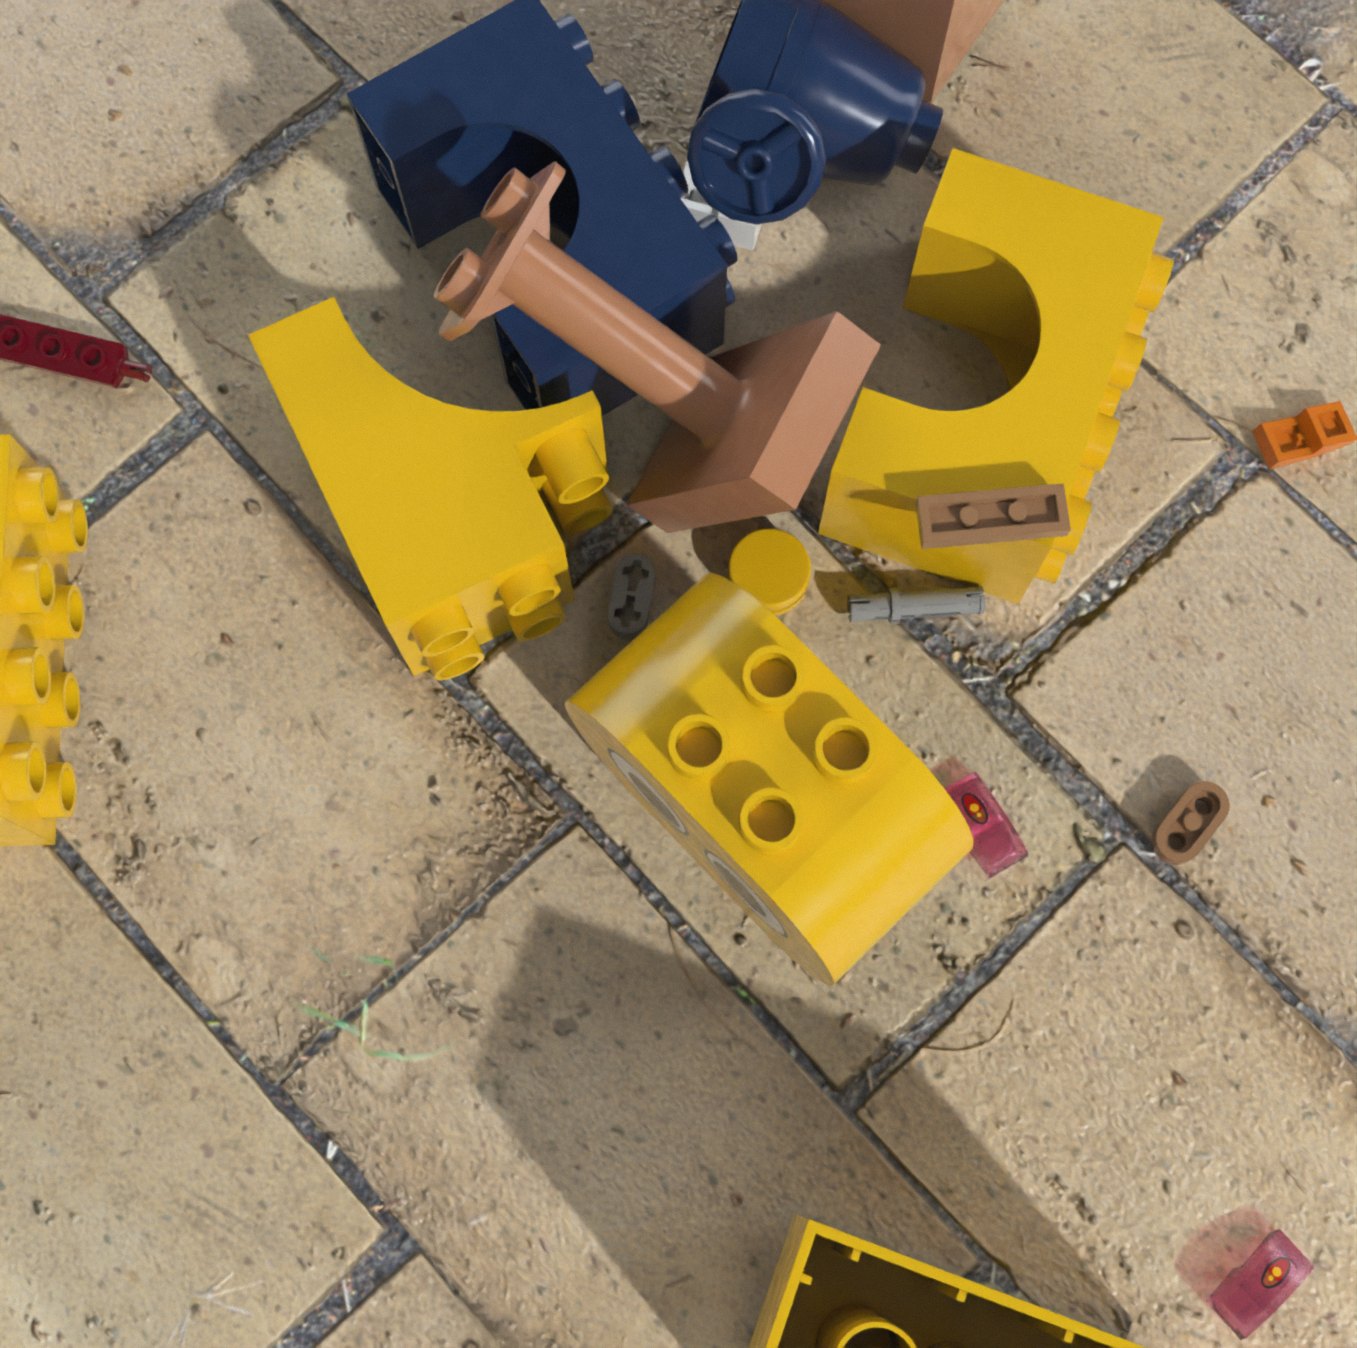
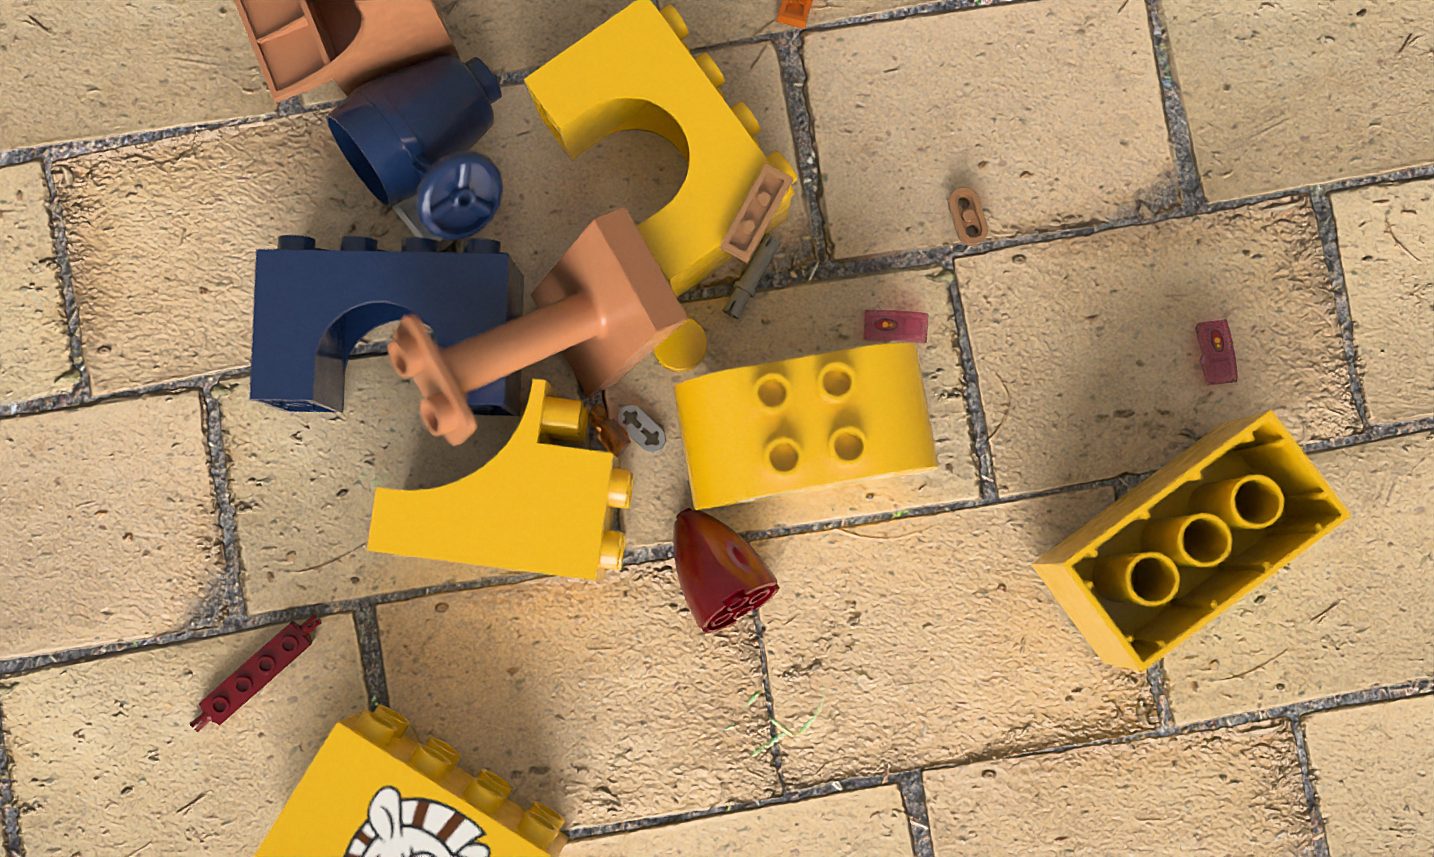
camera: 55 degrees left, 10 degrees up
none -> clear orange plate [588,404,631,457]
none -> dark red cylinder [673,508,780,634]

